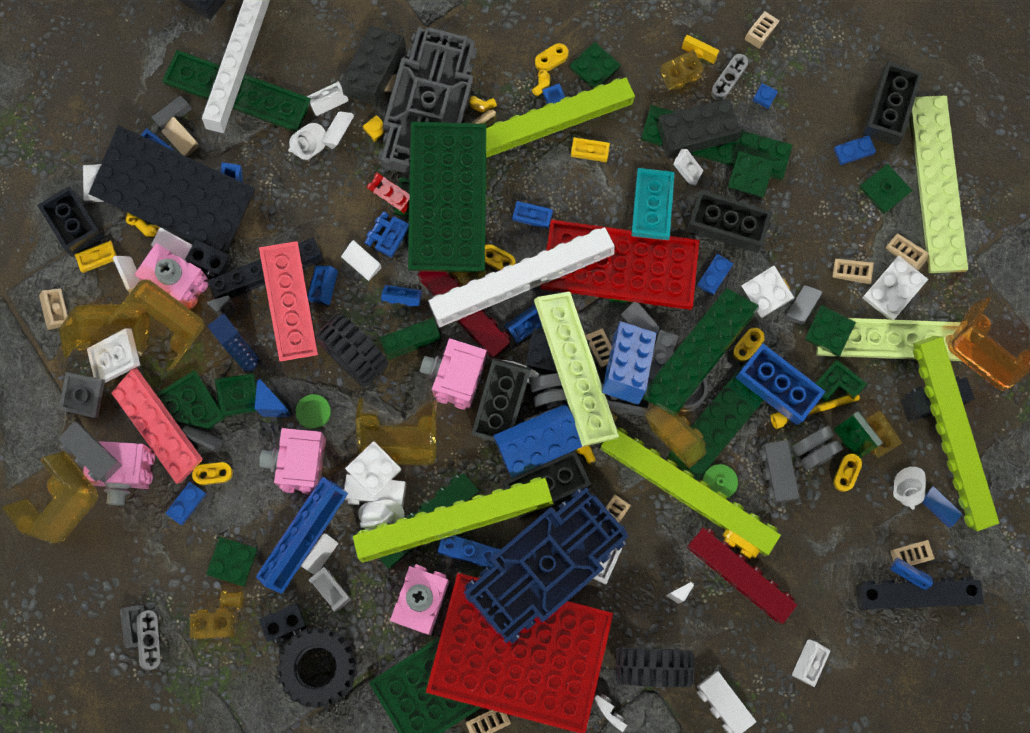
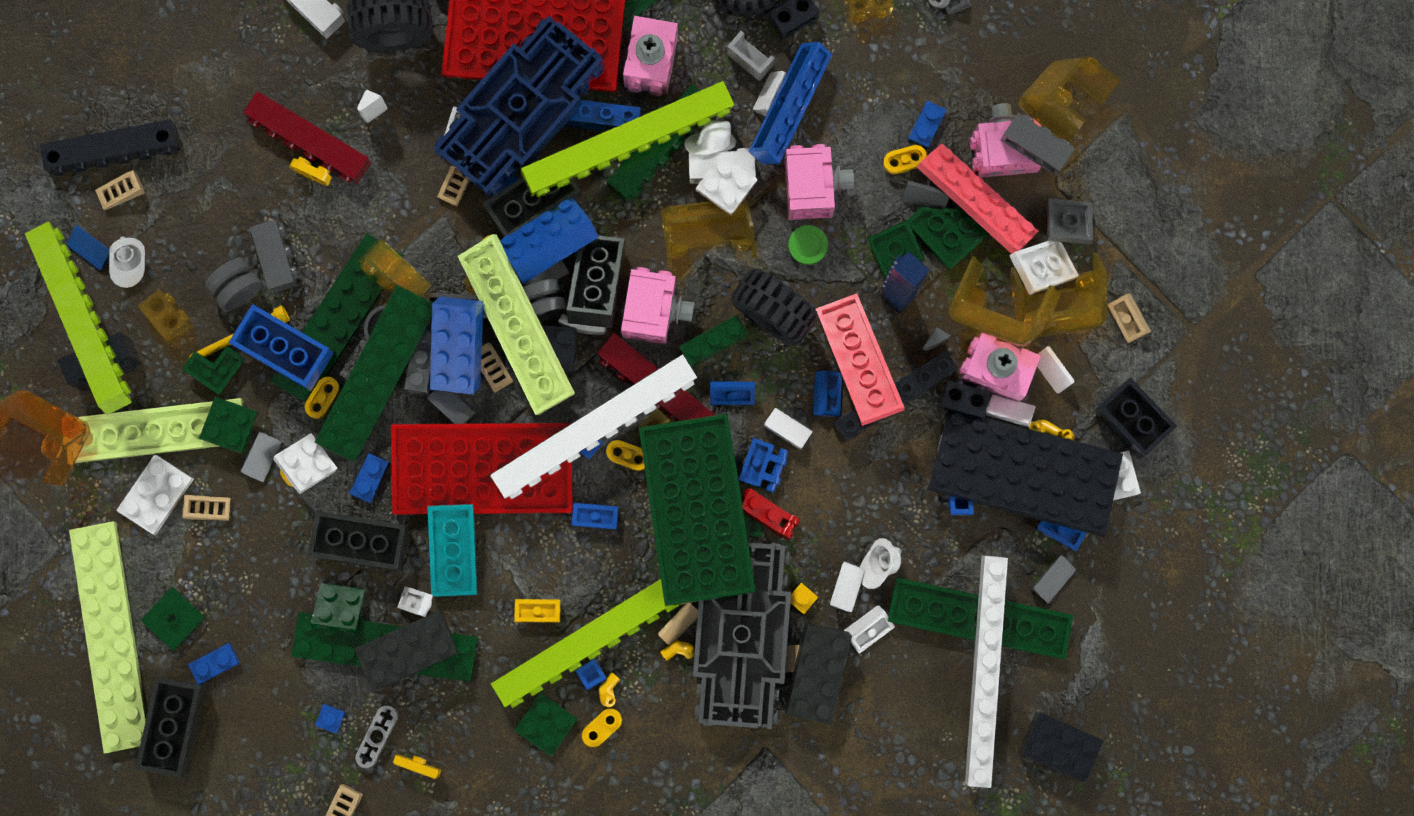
camera: 170 degrees right, 5 degrees up
yellow plate [75,241,117,273] -> none
tan slope [162,117,199,157] -> none
dark green plate [206,537,258,587] -> none
clear yellow bush [220,590,244,609] -> none
blue slope [255,379,291,417] -> none
blue slope [504,305,542,343] -> none
lime brick [600,427,781,556] -> none
clear yellow brick [660,50,704,90] -> none
bright green piece [702,464,738,498] -> none
white slope [792,640,831,687] -> none
dark green plate [833,411,883,458] -> none
yellow plate [833,454,862,492] -> none
tan slope [886,233,929,271] -> none
blue slope [890,557,933,590] -> none

